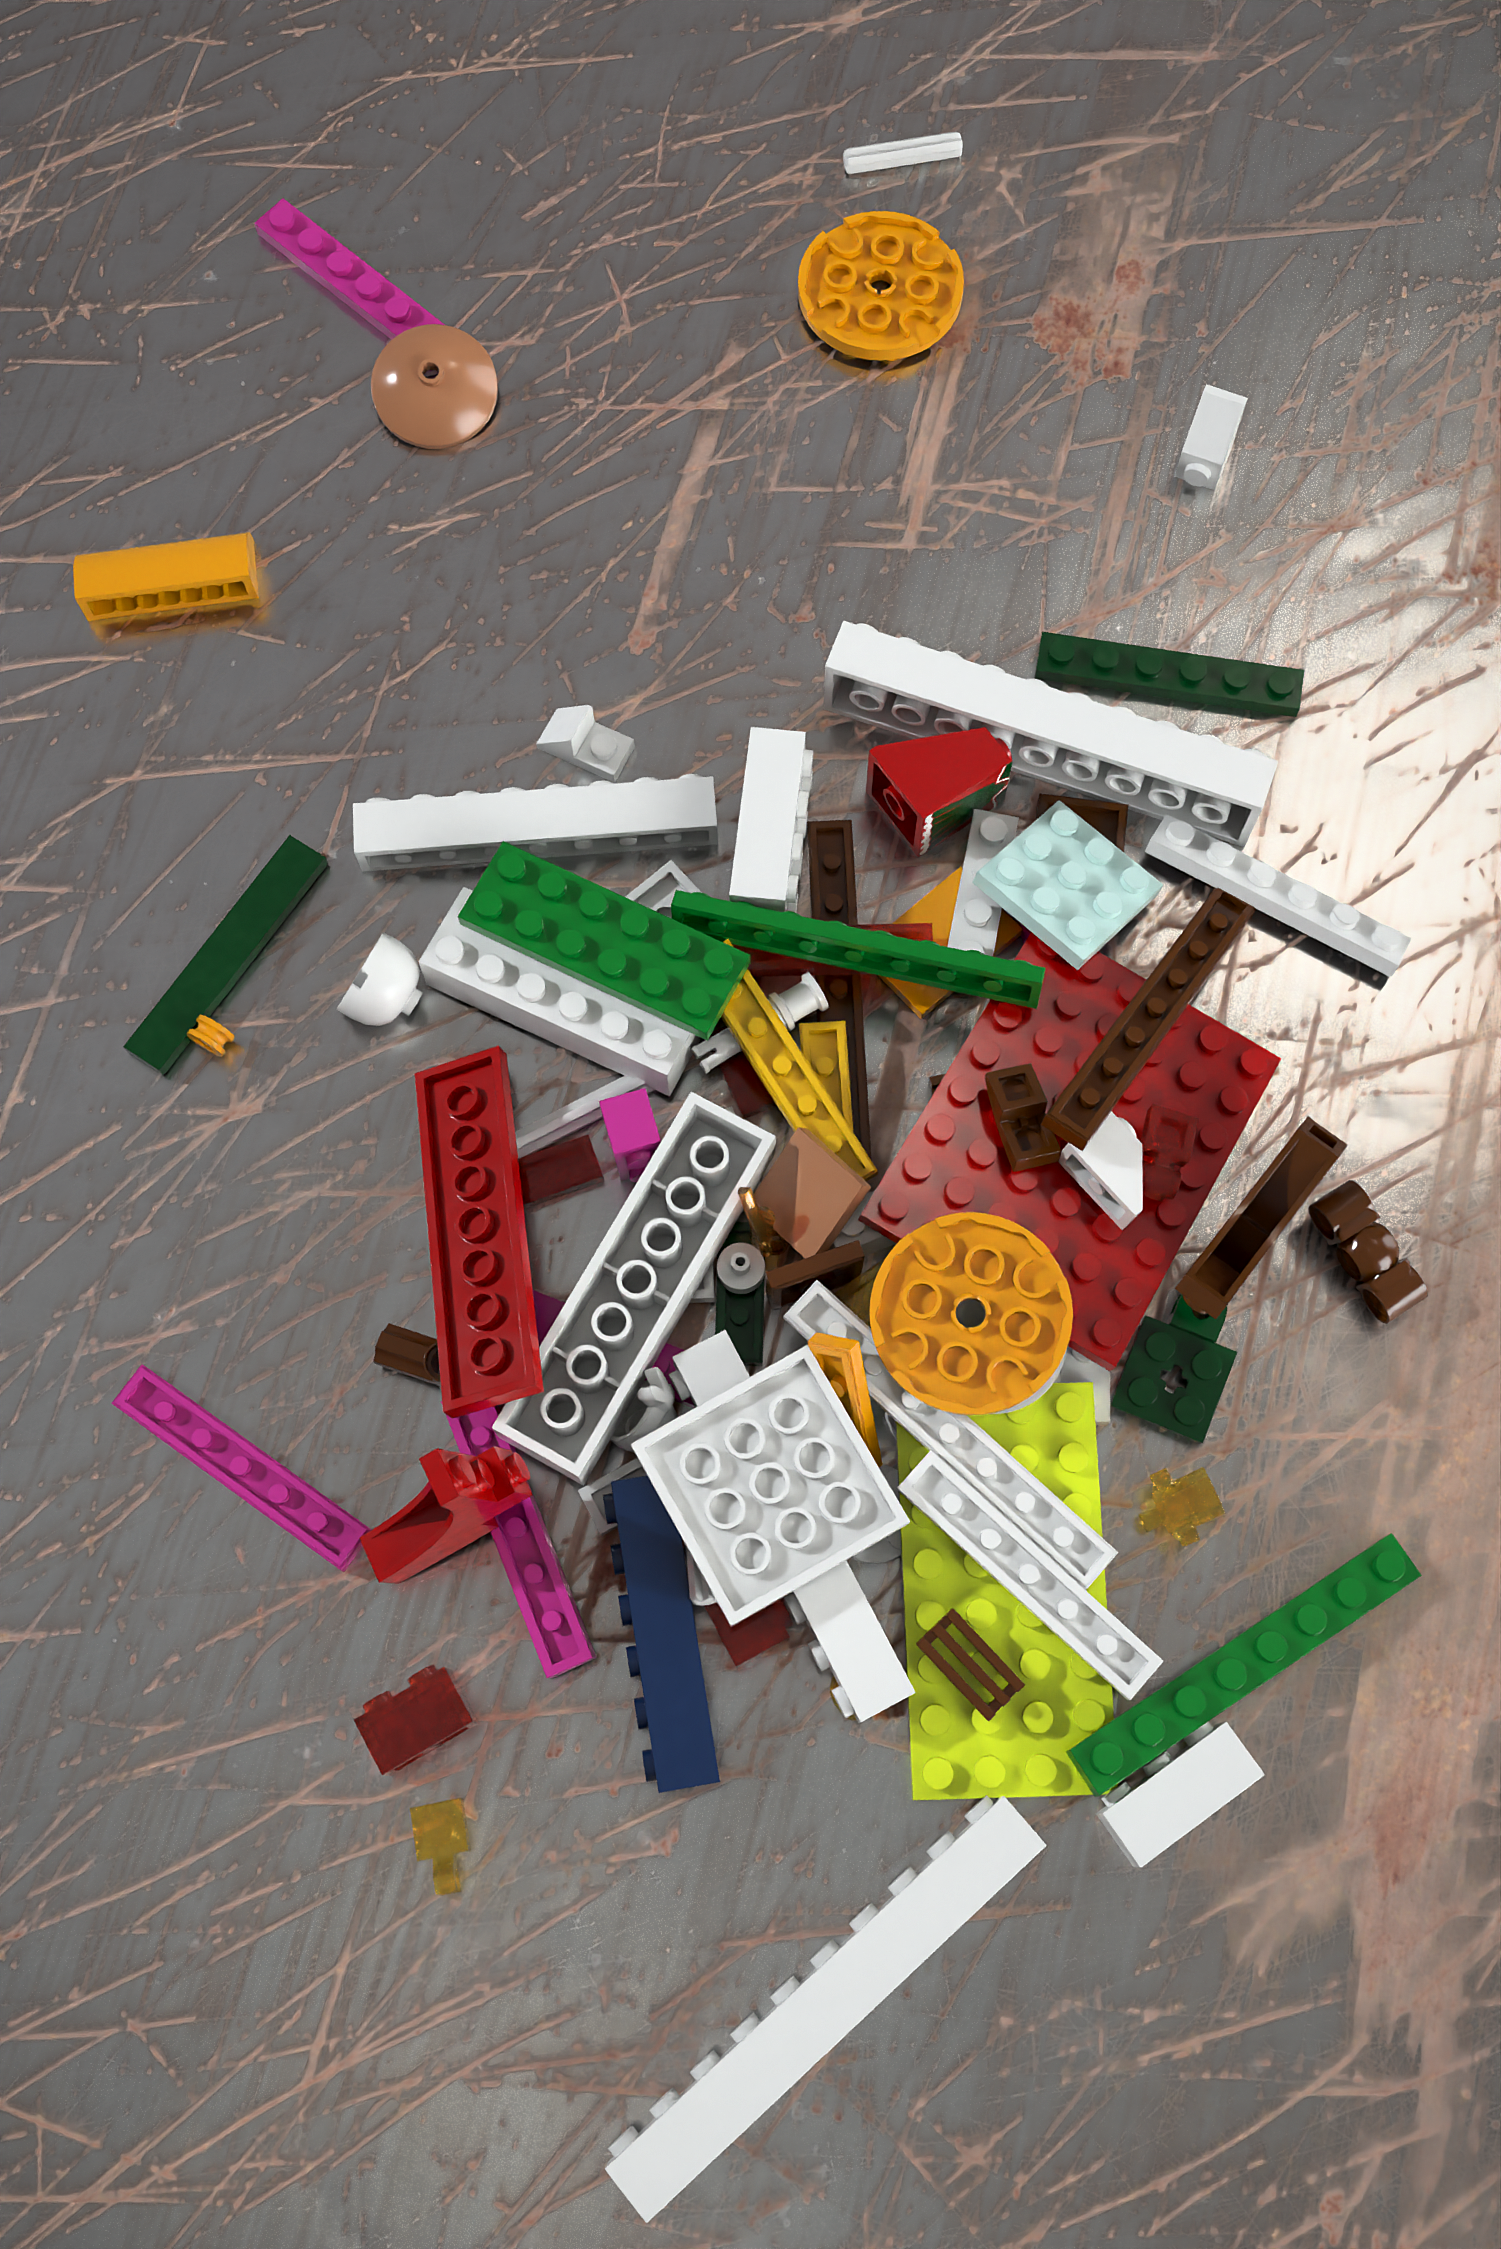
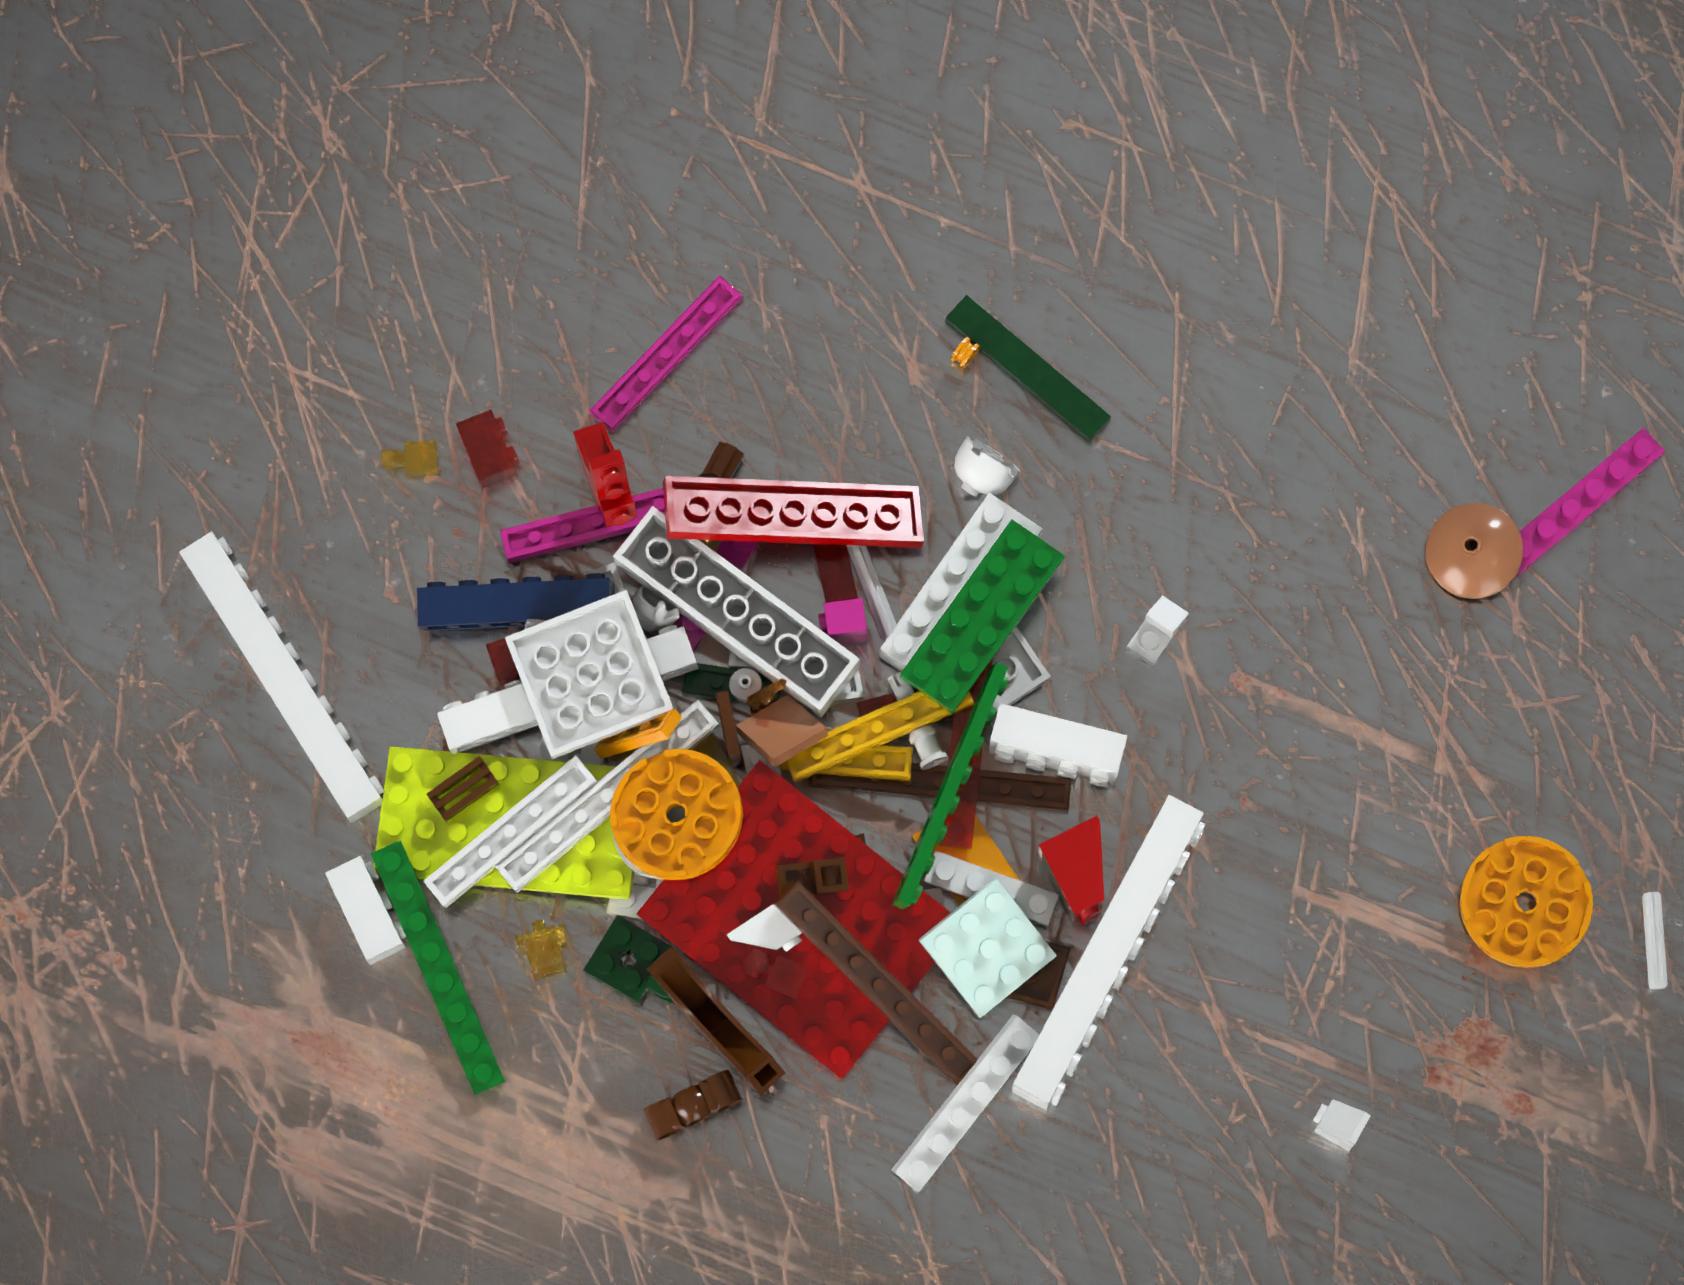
camera: 100 degrees right, 5 degrees up
light orange brick [73,532,259,621] -> none
white brick [353,774,718,872] -> none
dark green plate [1034,632,1304,717] -> none

